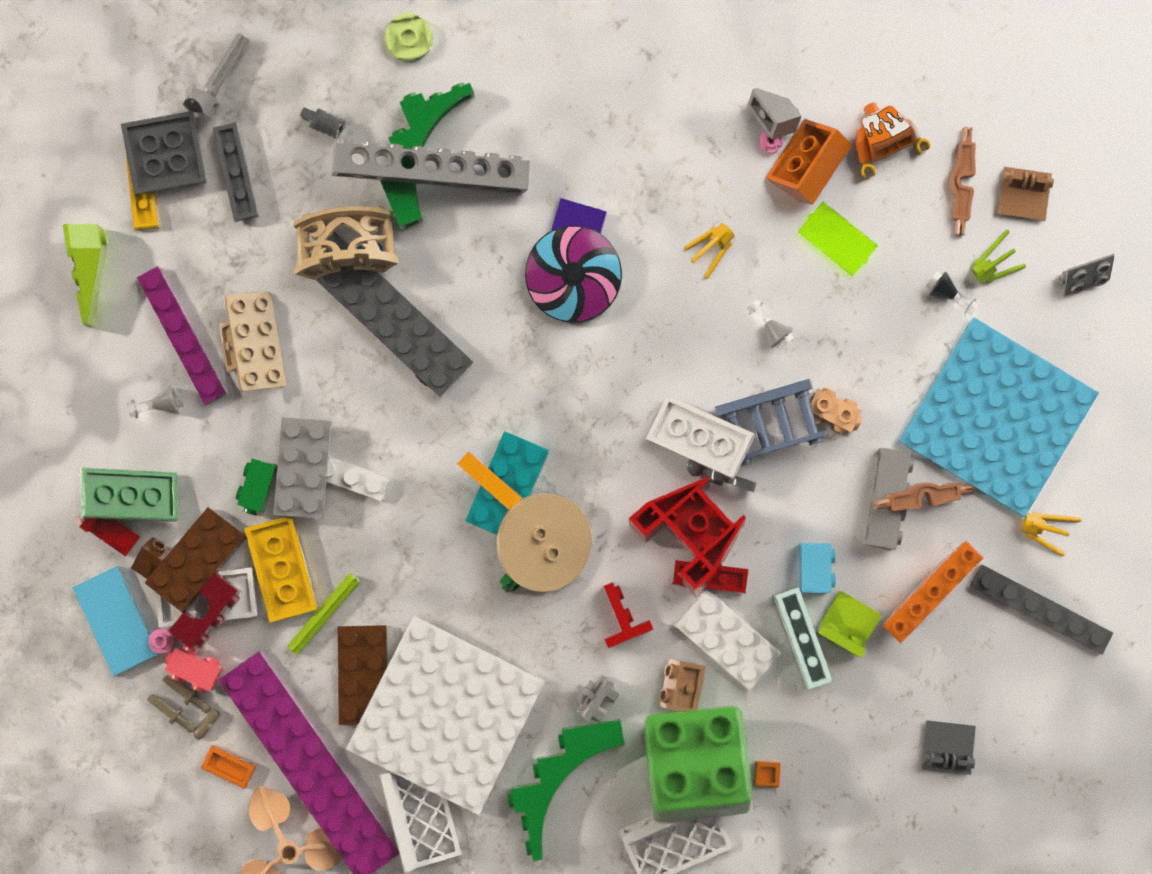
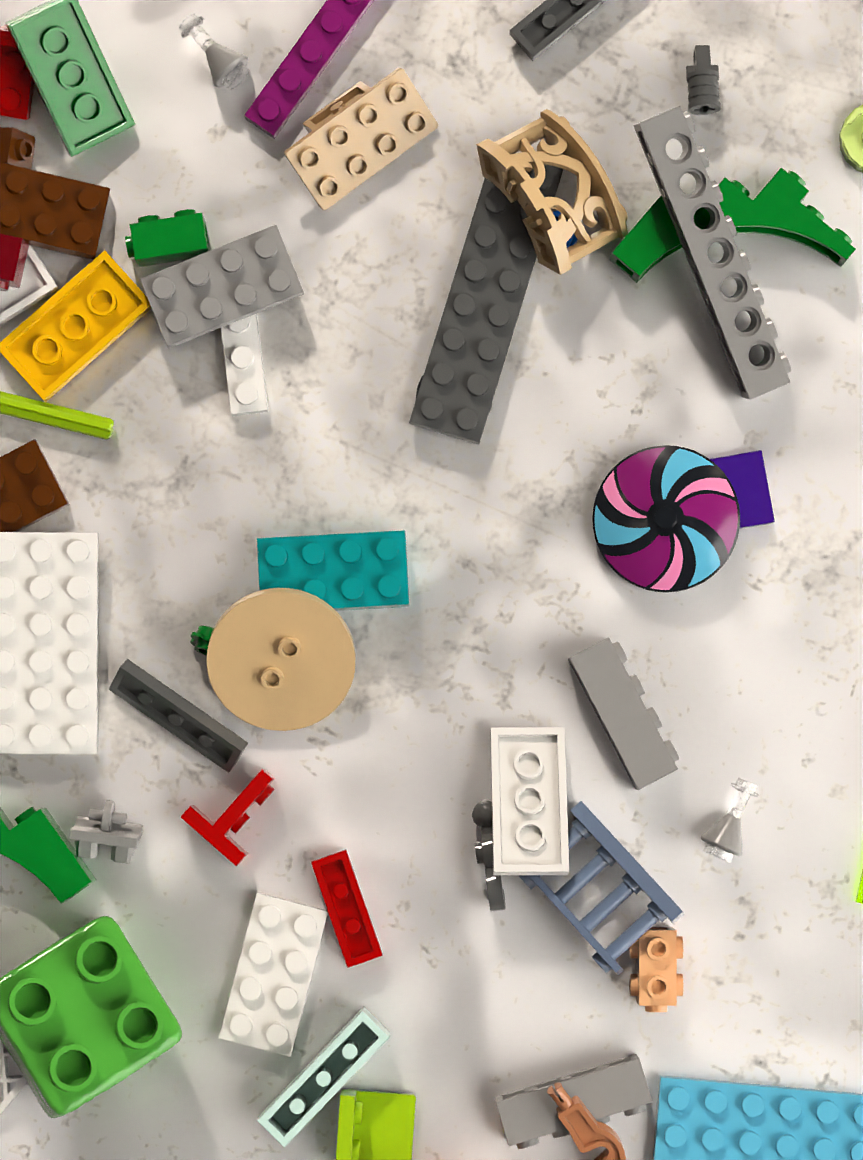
camera: 65 degrees right, 0 degrees up
light orange sticker [457,451,522,510] -> none
red wedge [629,477,746,596] -> none
medium nougat bracket [659,658,706,712] -> none
yellow plant [684,223,735,279] -> none
orange tile [754,761,781,788] -> none
medium azure brick [799,543,836,593] -> none
none -> dark grey plate [109,659,248,773]
none -> light grey brick [568,637,679,790]

